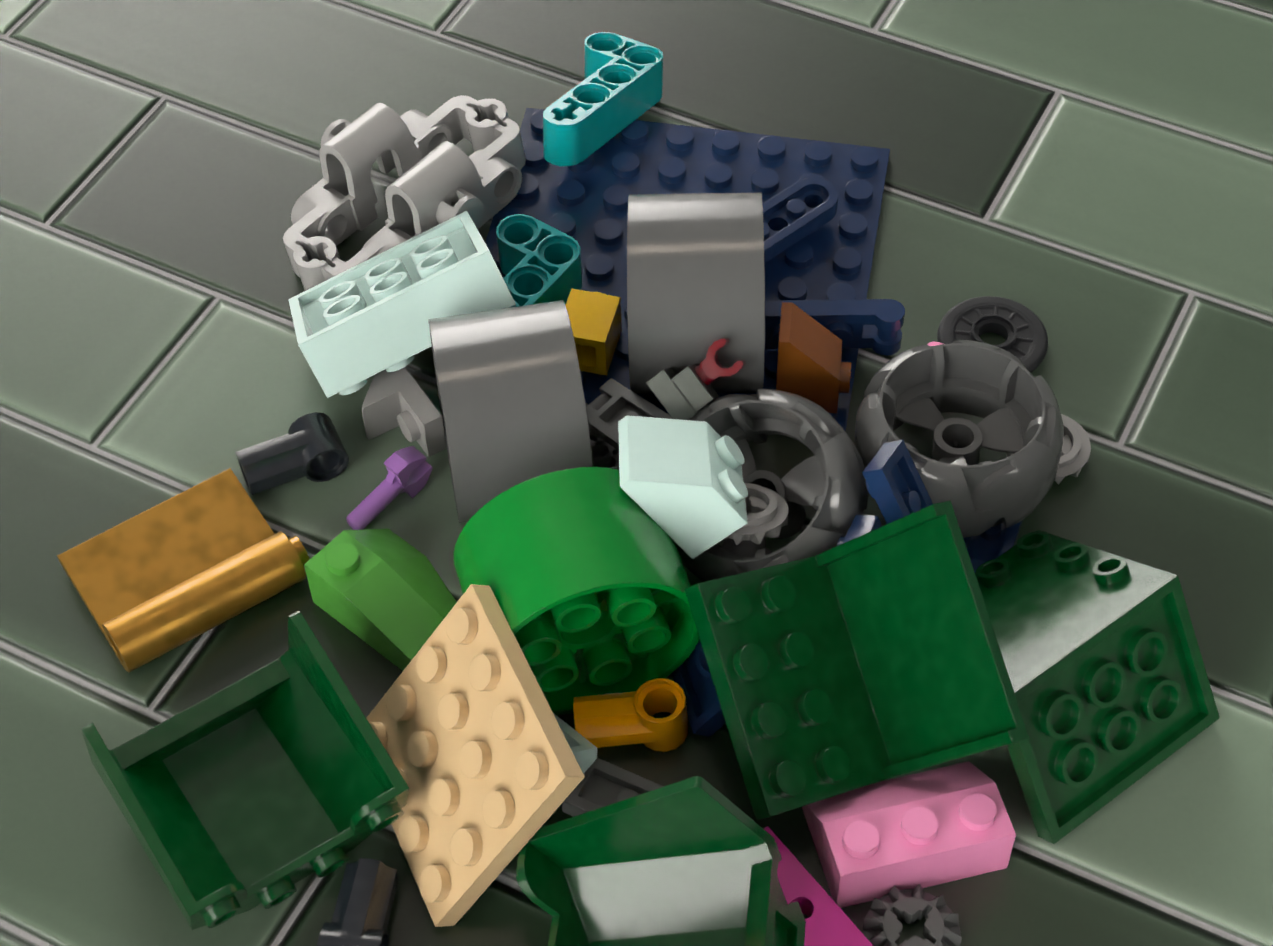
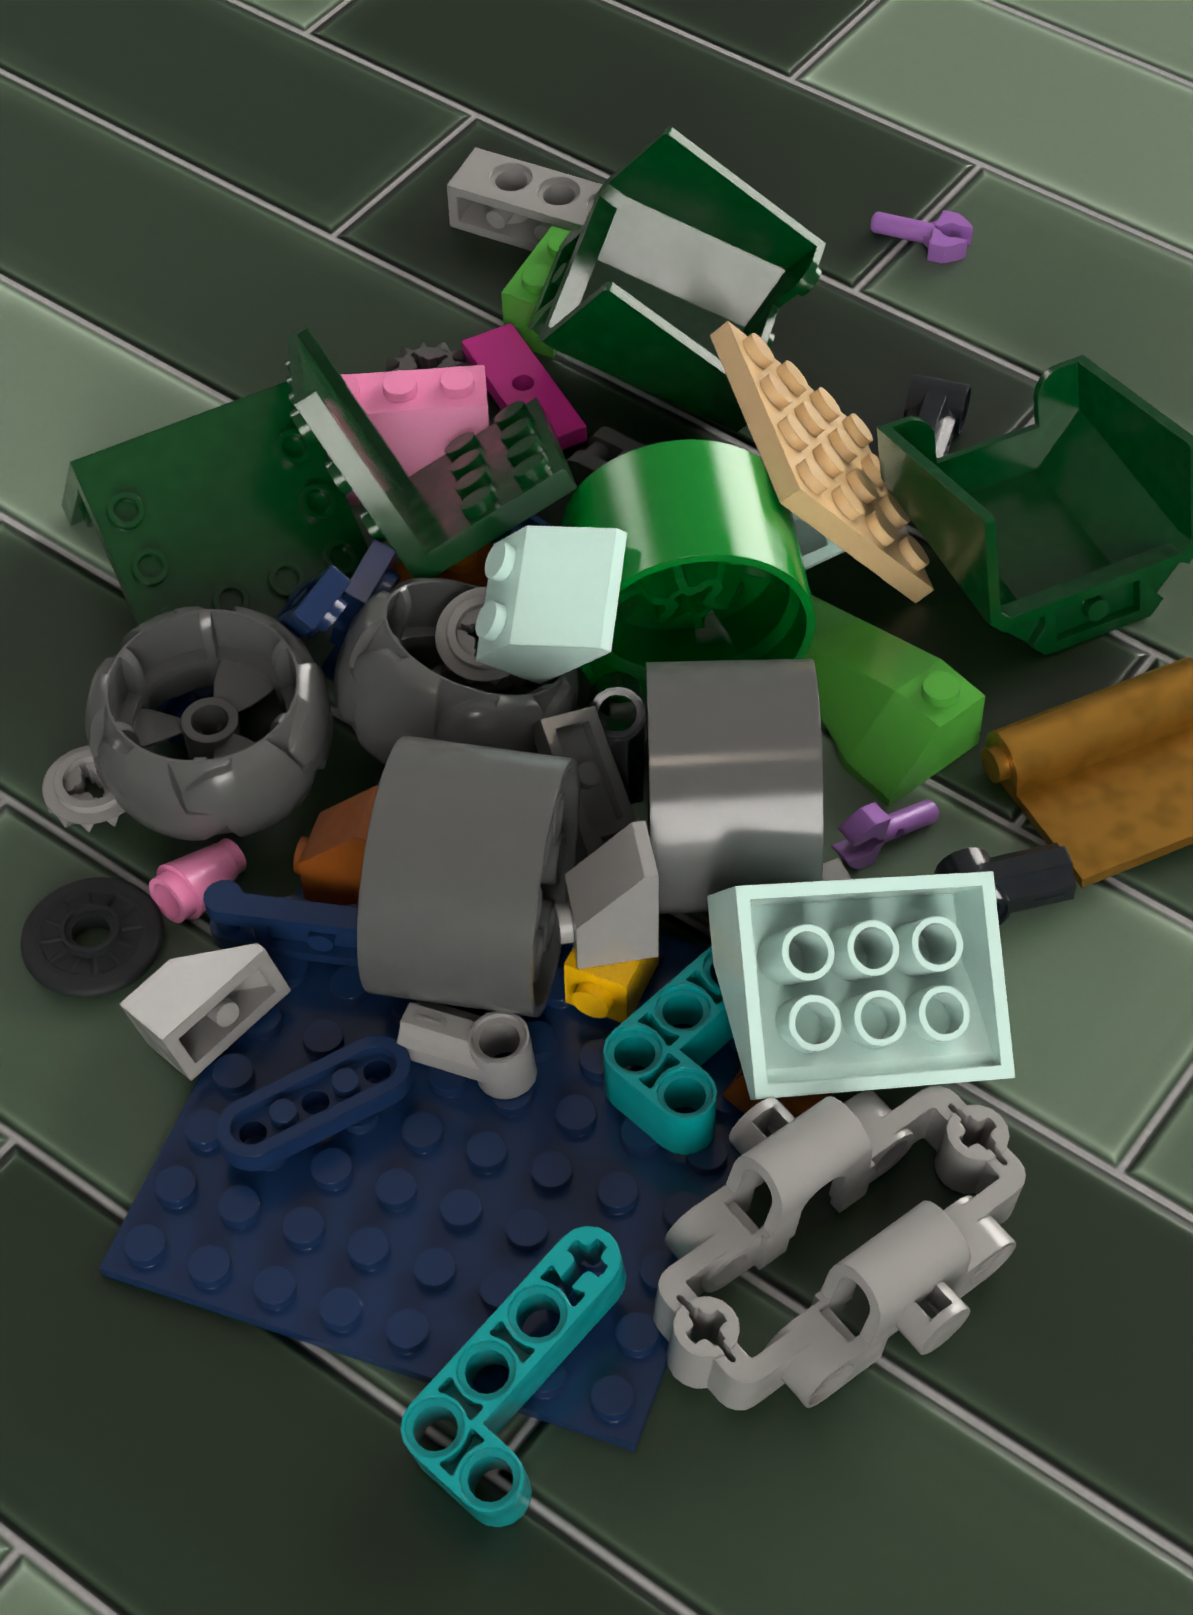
camera: 170 degrees left, 0 degrees up
pearl dark grey piece [646,338,746,420] -> none
none -> light grey slope [119,943,291,1081]
none -> light grey slope [554,820,659,969]

